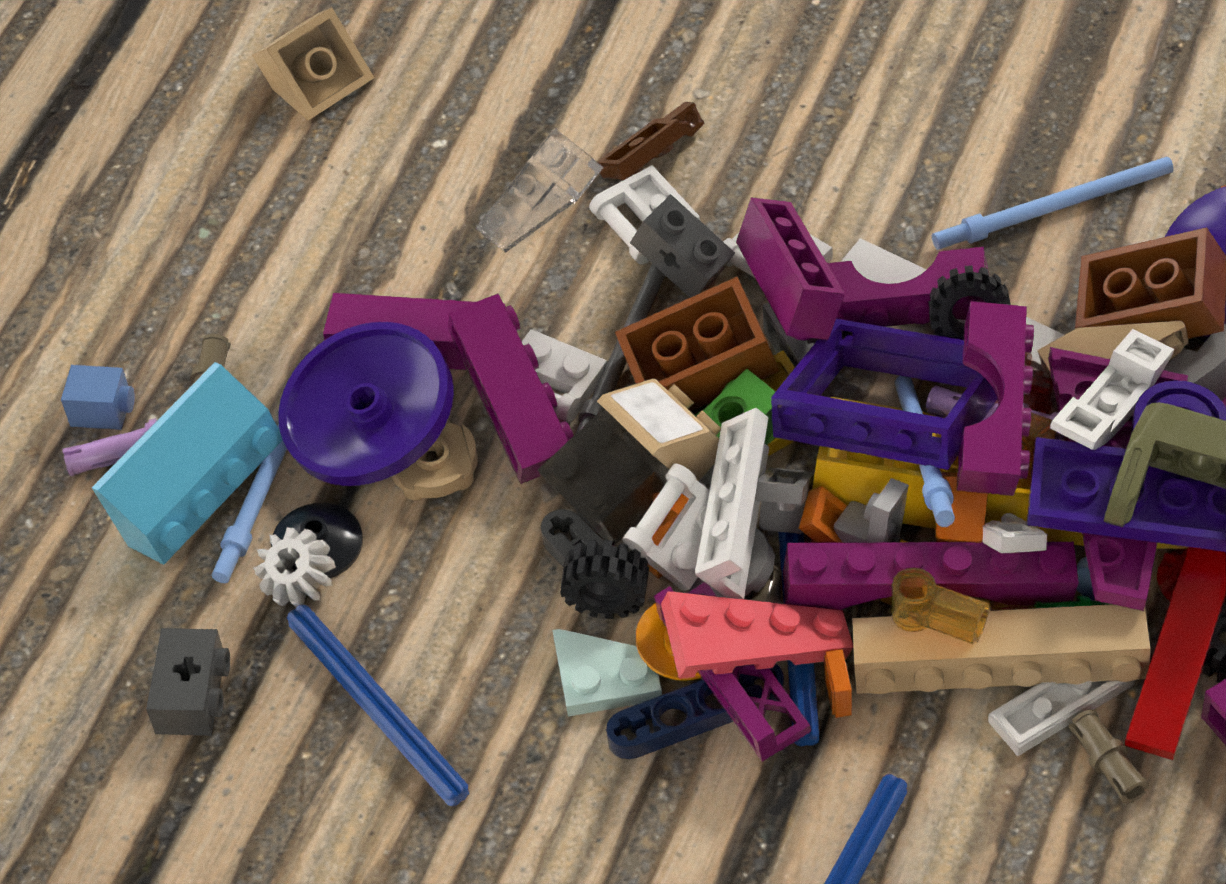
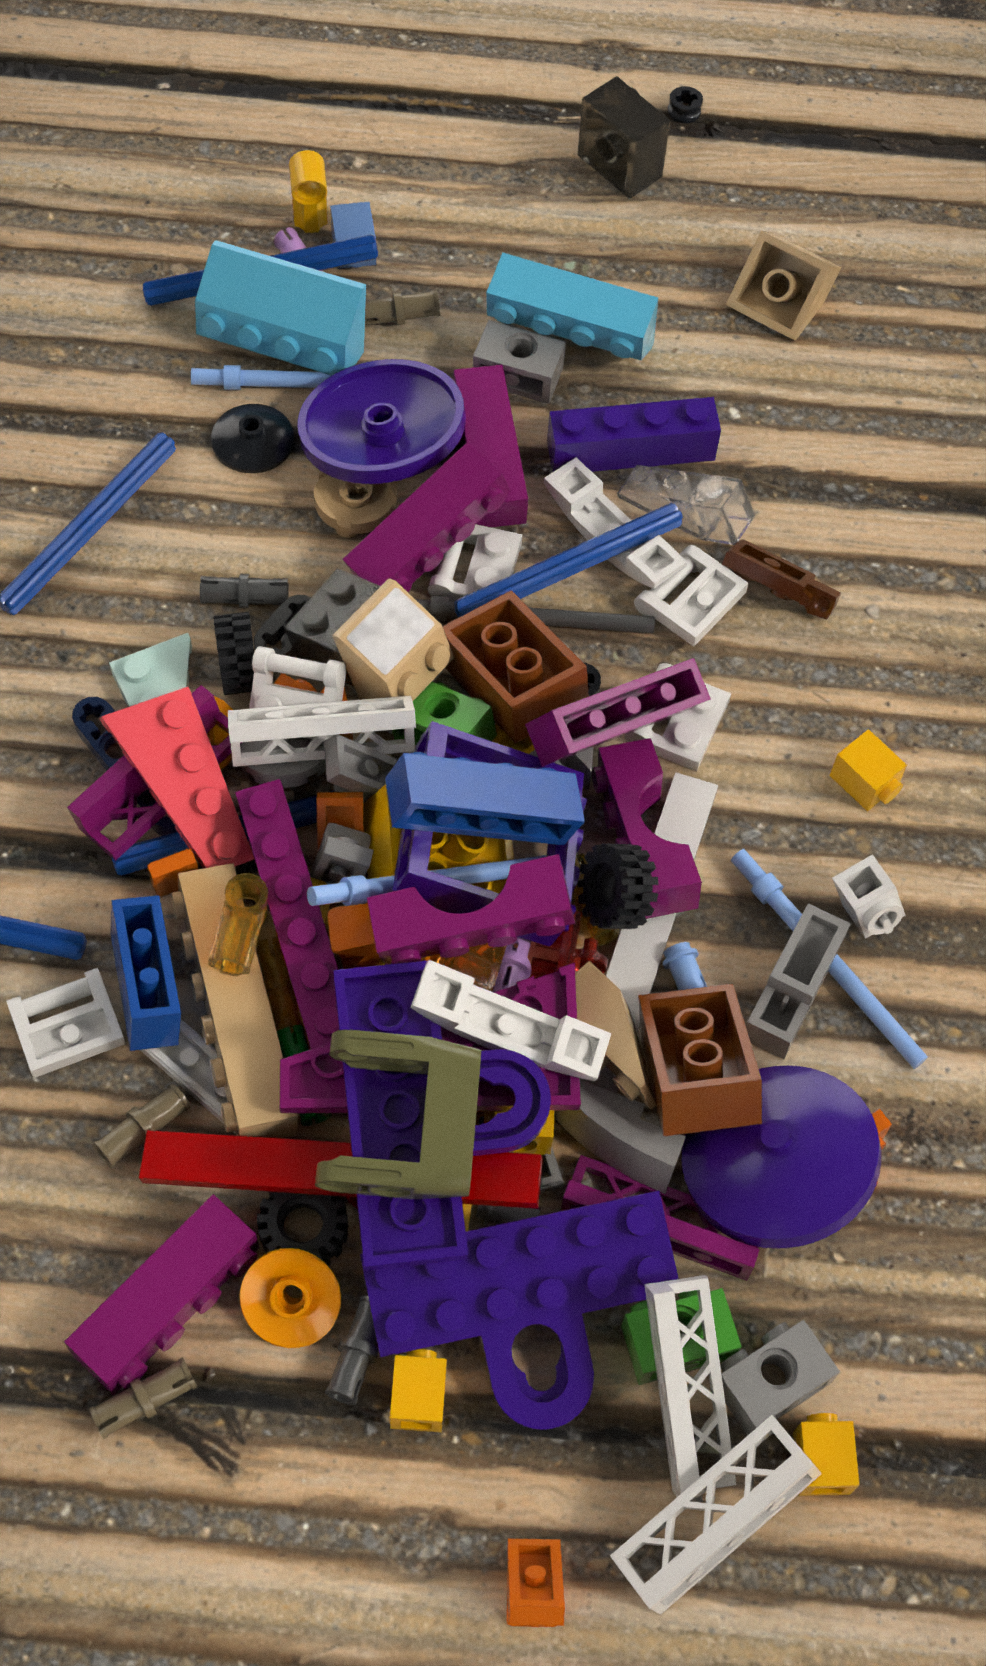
camera: 65 degrees right, 10 degrees up
dark grey brick [146,628,230,736] -> none
white gear [253,527,336,607] -> none
dark grey brick [630,194,735,298] -> none
white tile [983,513,1047,553] -> none
none -> white plate [6,967,126,1078]
none -> blue brick [110,895,181,1051]
none -> blue axle [143,234,378,306]
none -> dark grey pin [200,574,289,608]
none -> yellow piece [289,150,328,233]
none -> brick [385,752,585,845]
none -> blue axle [454,503,683,617]
none -> light grey brick [473,320,566,404]
none -> medium azure slope [486,252,658,360]
none -> white slope [544,457,687,589]
none -> dark purple brick [547,397,721,472]
none -> clear smoke brick [577,76,670,199]
none -> light blue pin [662,942,707,990]
none -> black bush [668,86,703,124]
none -> light grey slope [746,903,851,1059]
none -> yellow brick [829,729,907,812]
none -> white brick [832,855,906,939]

